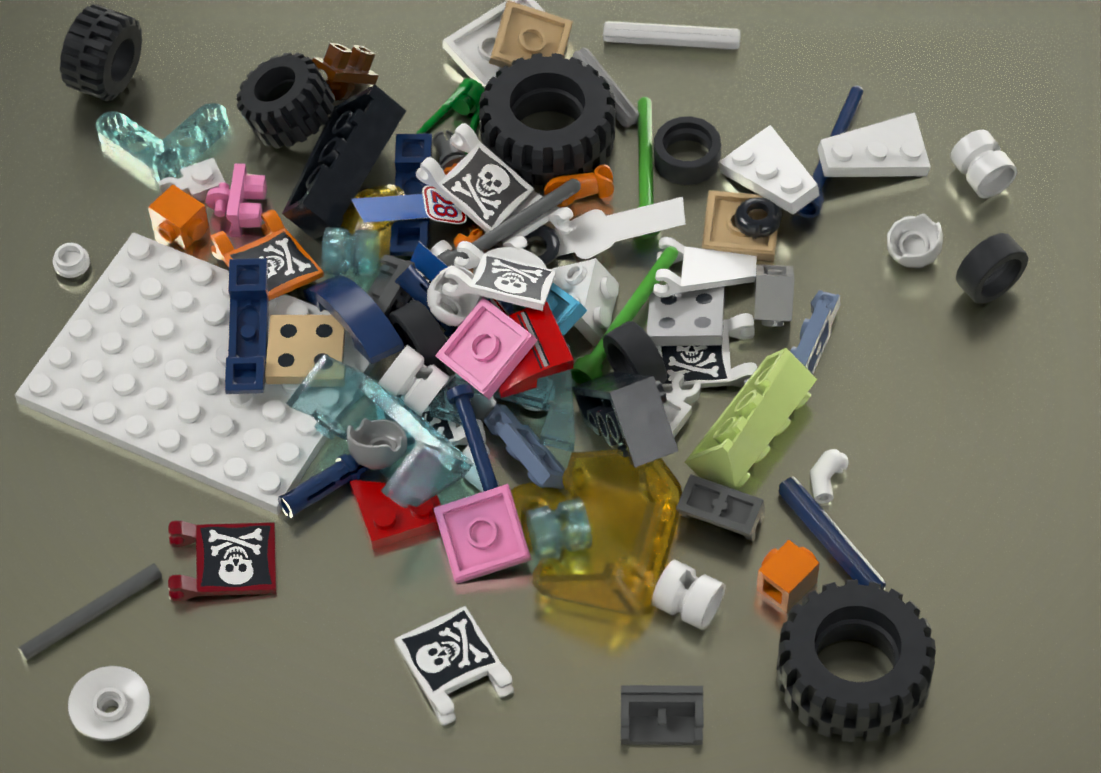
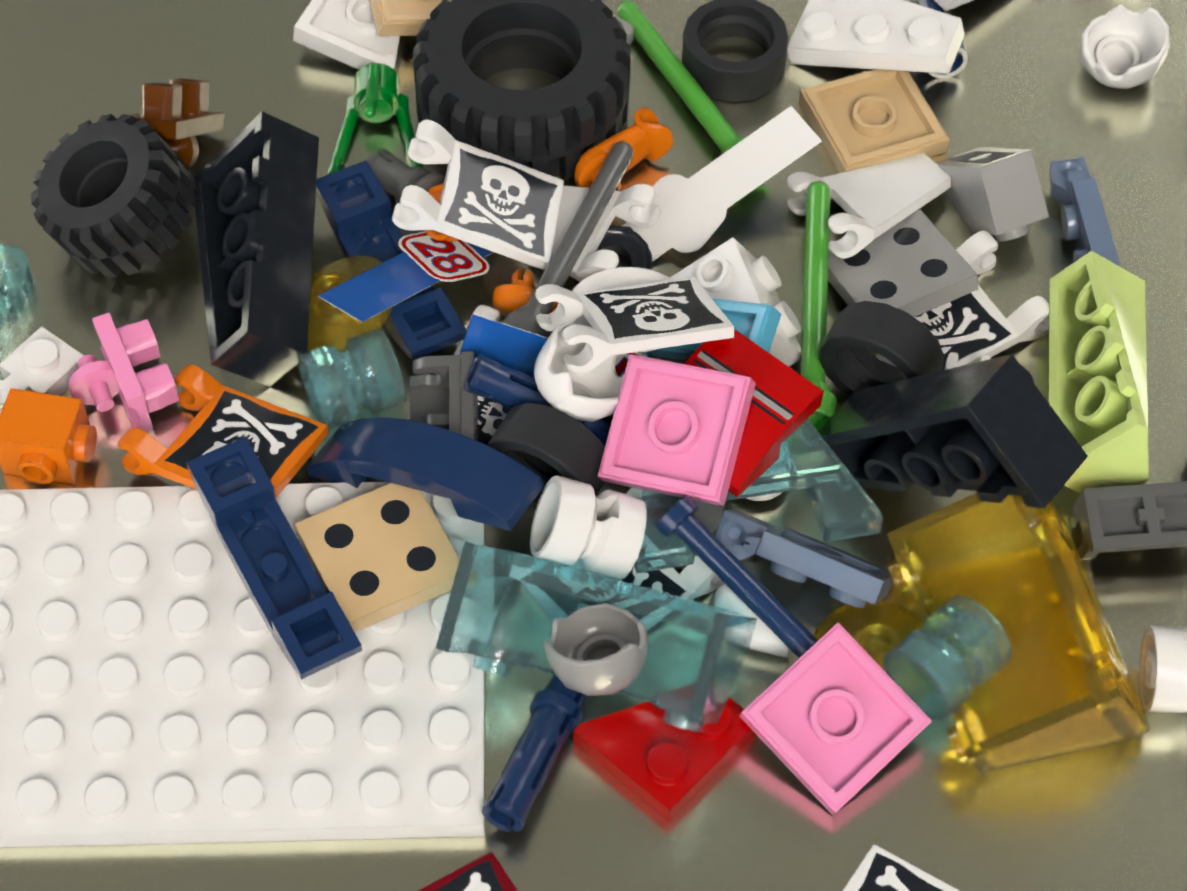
camera: 30 degrees left, 0 degrees up
black piece [734,197,783,239] -> none

